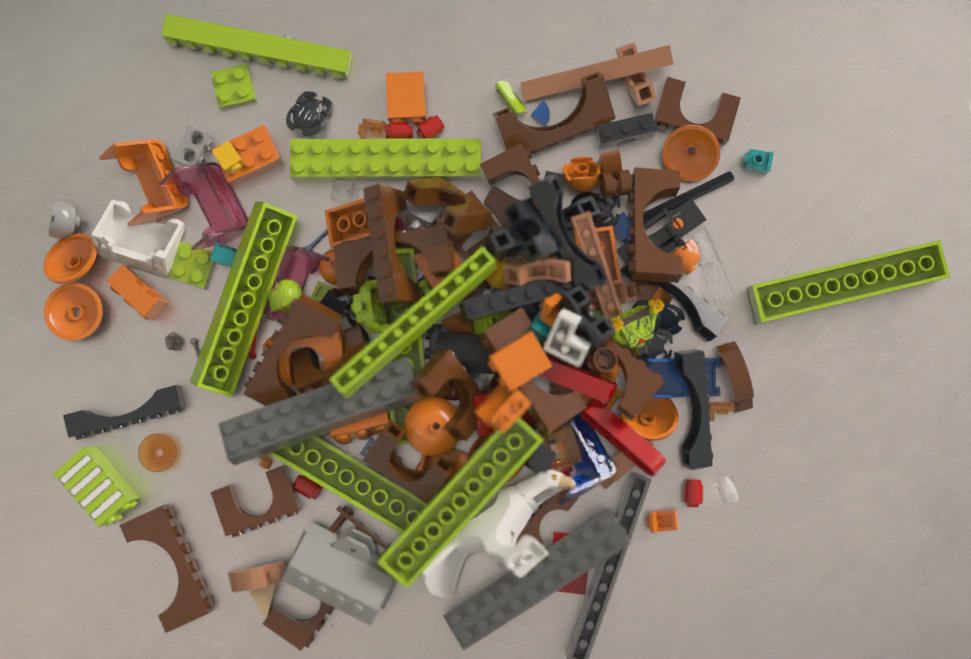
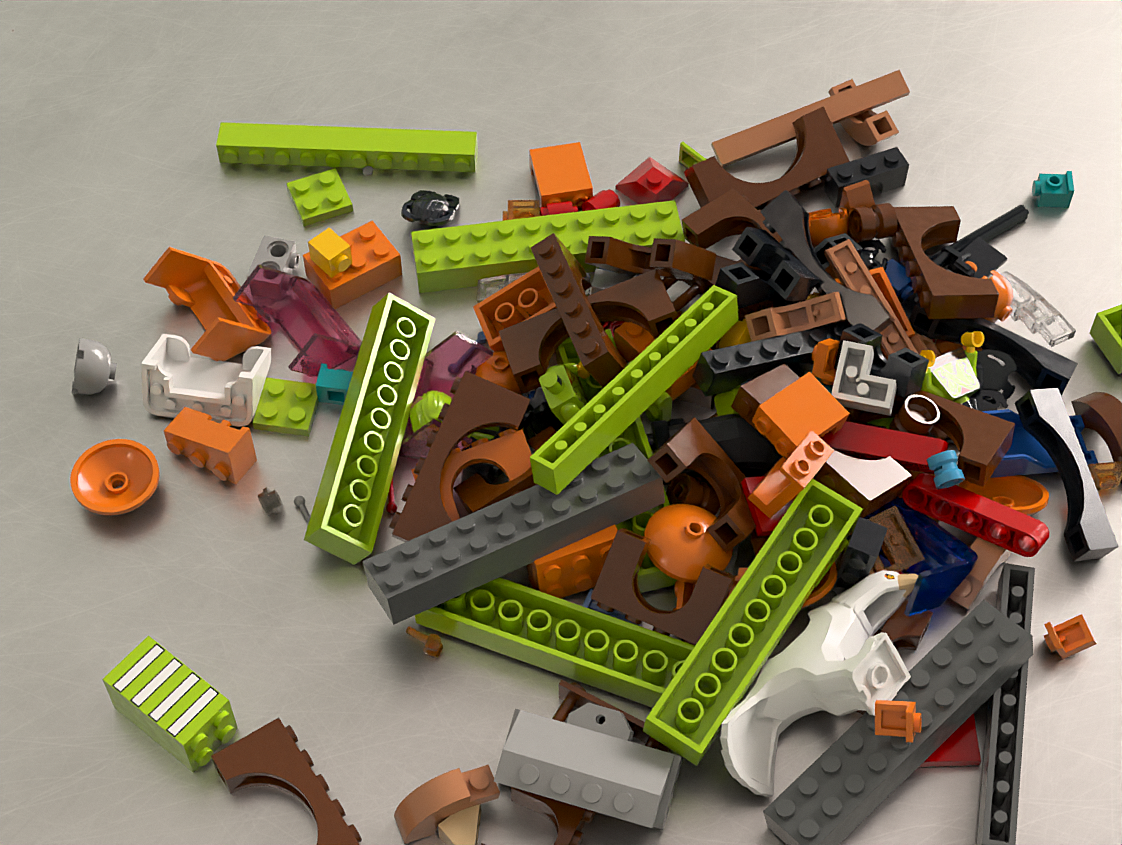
camera: 15 degrees left, 30 degrees down
orange dish [43,233,97,284] -> none
black arch [63,385,186,440] -> none
clear orange dish [138,433,177,472] -> none
reddish brown arch [210,465,302,538] -> none
red brick [293,475,323,500] -> none
dark orange slope [441,311,473,334] -> none
blue tile [531,100,550,127] -> none
reddish brown arch [654,77,741,146] -> none
orange dish [662,125,720,182] -> none
red brick [683,479,703,508] -> none
none -> red slope [615,157,689,204]
none -> orange bracket [875,700,922,743]
none -> dark azure wheel [927,450,965,489]

